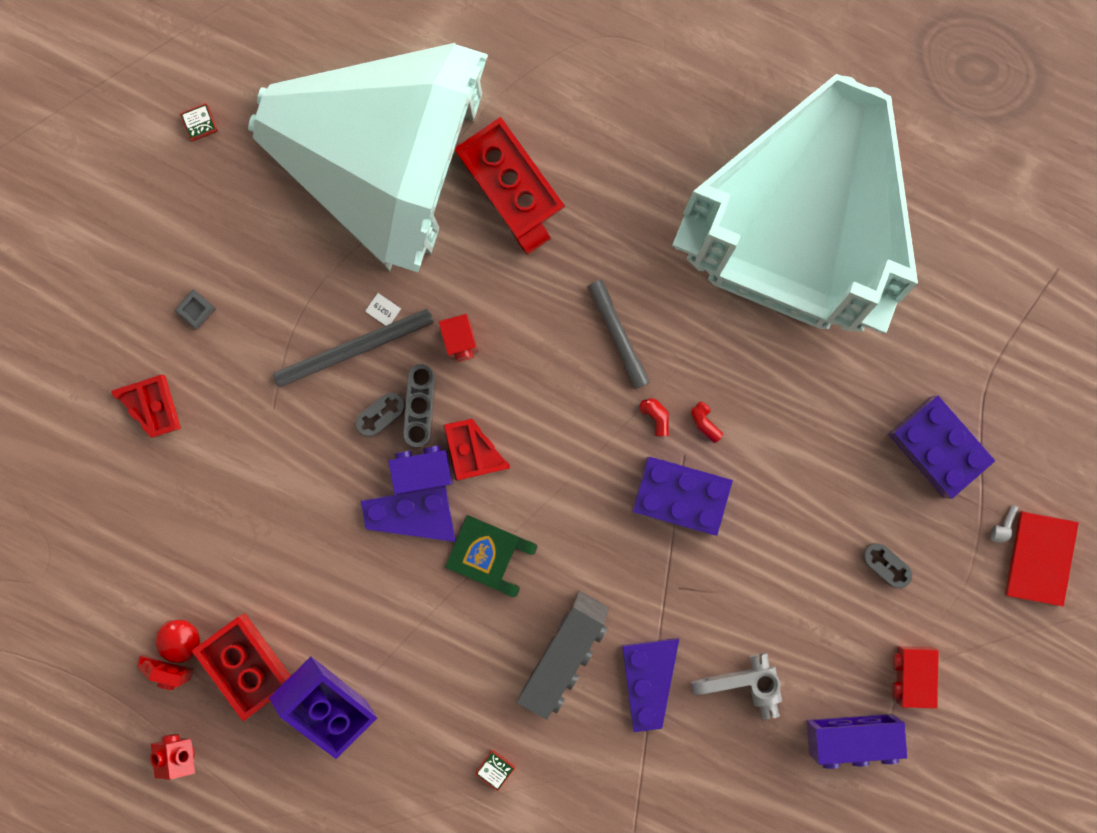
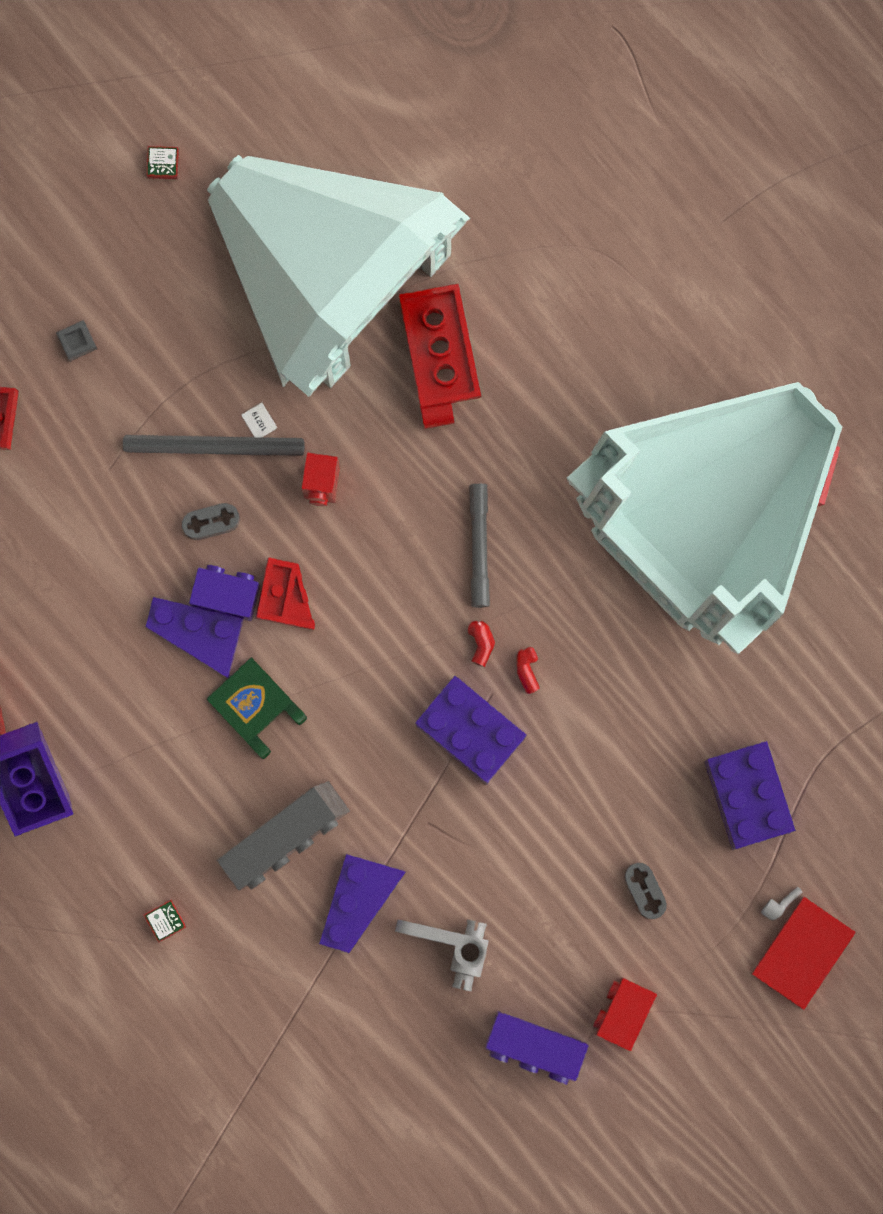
camera: 25 degrees right, 5 degrees down
dark grey beam [403,364,436,448] -> none

